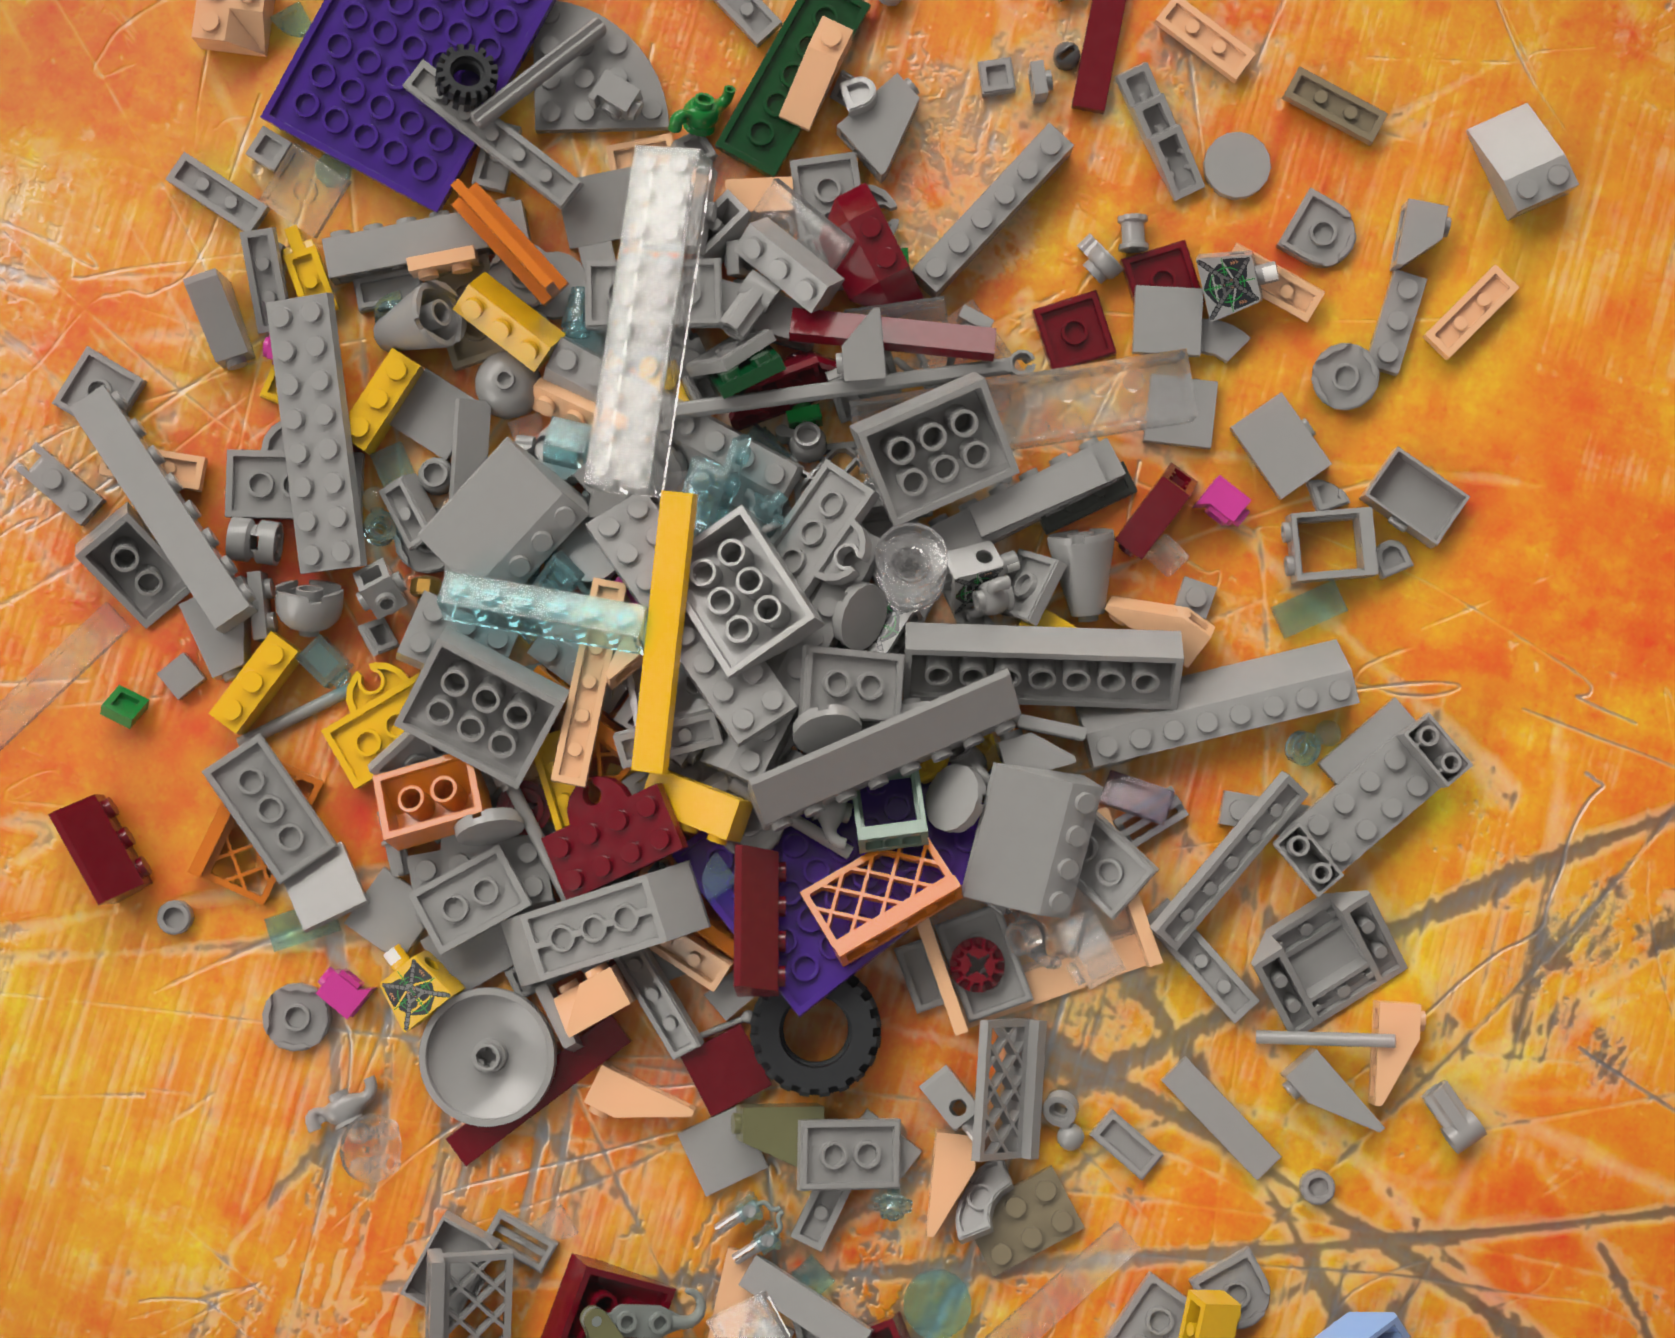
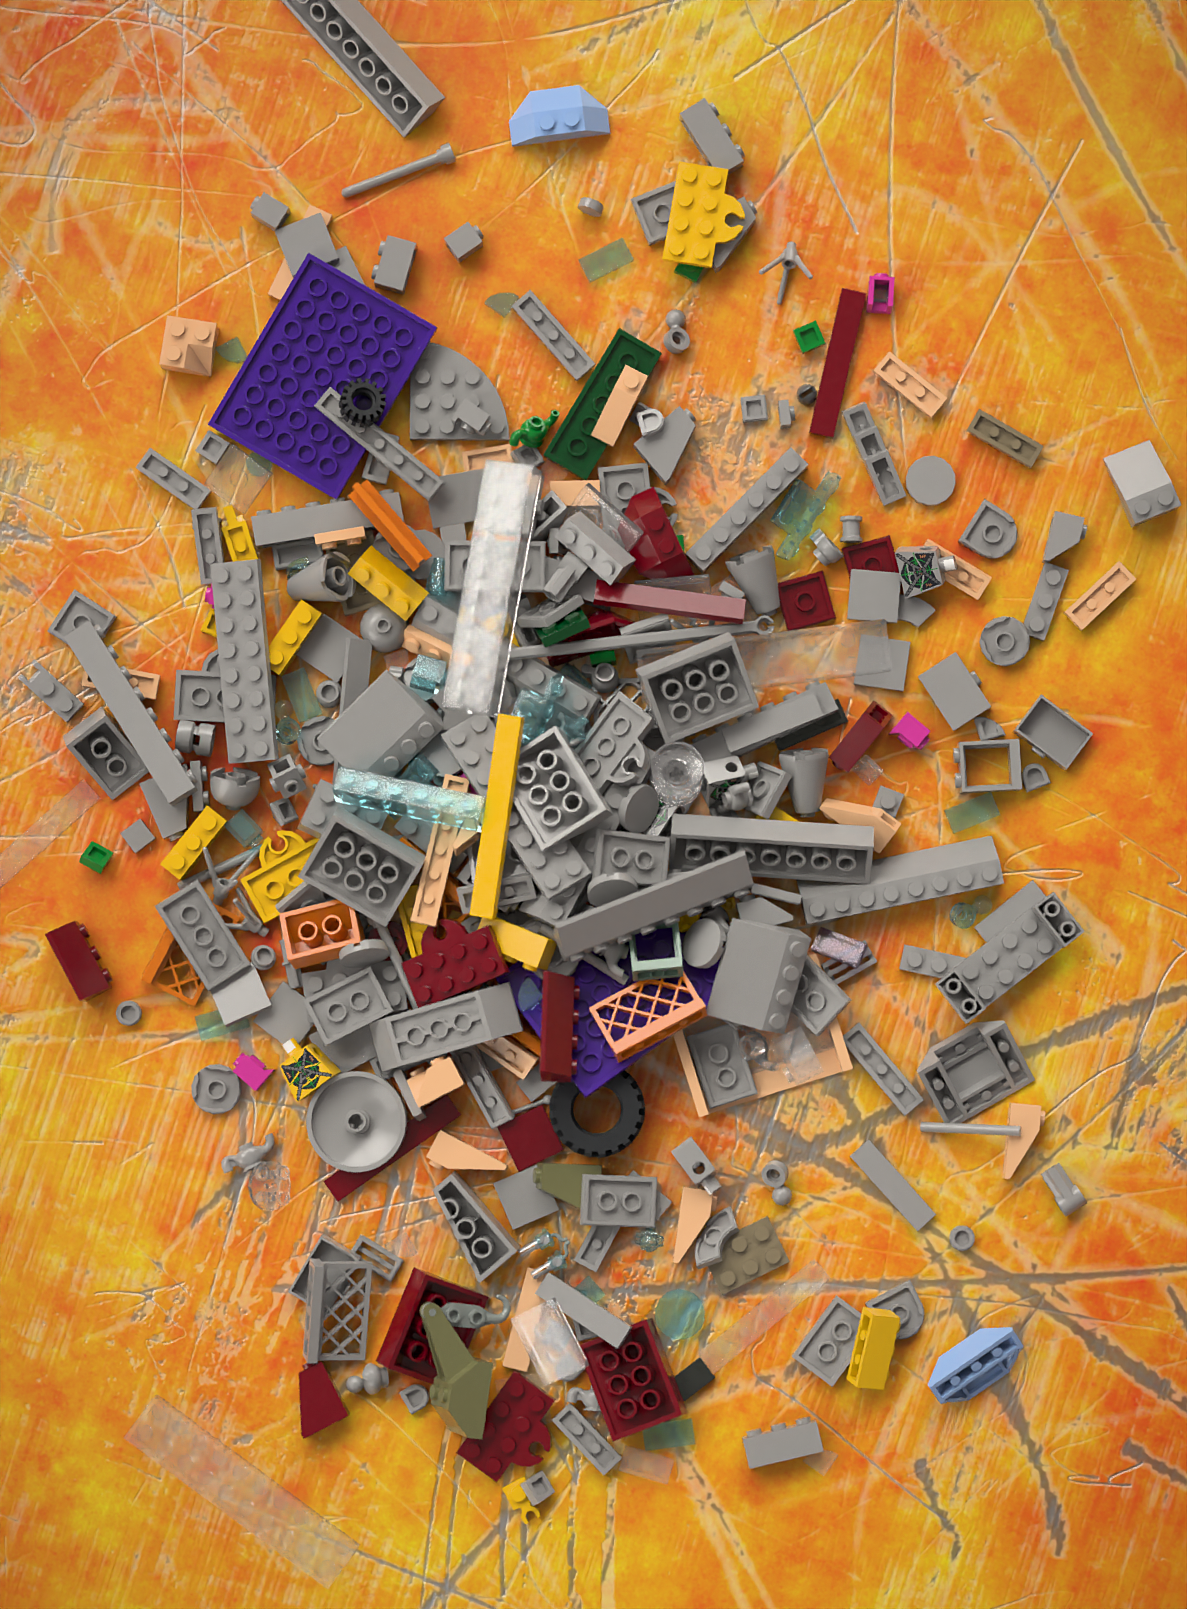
camera: 10 degrees right, 0 degrees up
light grey slope [183,268,256,370] -> none
light grey slope [378,473,437,551] -> none
pearl gold tile [410,575,444,598] -> none
light grey axle [471,18,607,129] -> none
light grey slope [836,307,886,382] -> none
light grey tile [894,939,944,1014] -> none
dark red gear [950,937,1005,992] -> none
light grey fence [971,1018,1047,1162] -> none
light grey tile [1089,1108,1164,1180] -> none
light grey plate [1149,771,1309,951] -> none
light grey slope [1280,1046,1385,1132] -> none
none -> light grey plant [203,847,260,905]
none -> light grey plant [225,888,269,937]
none -> light grey plate [251,945,276,970]
none -> light grey wedge [433,1170,520,1283]
none -> light grey cone [725,545,780,616]
none -> clear light blue bracket [770,471,841,560]

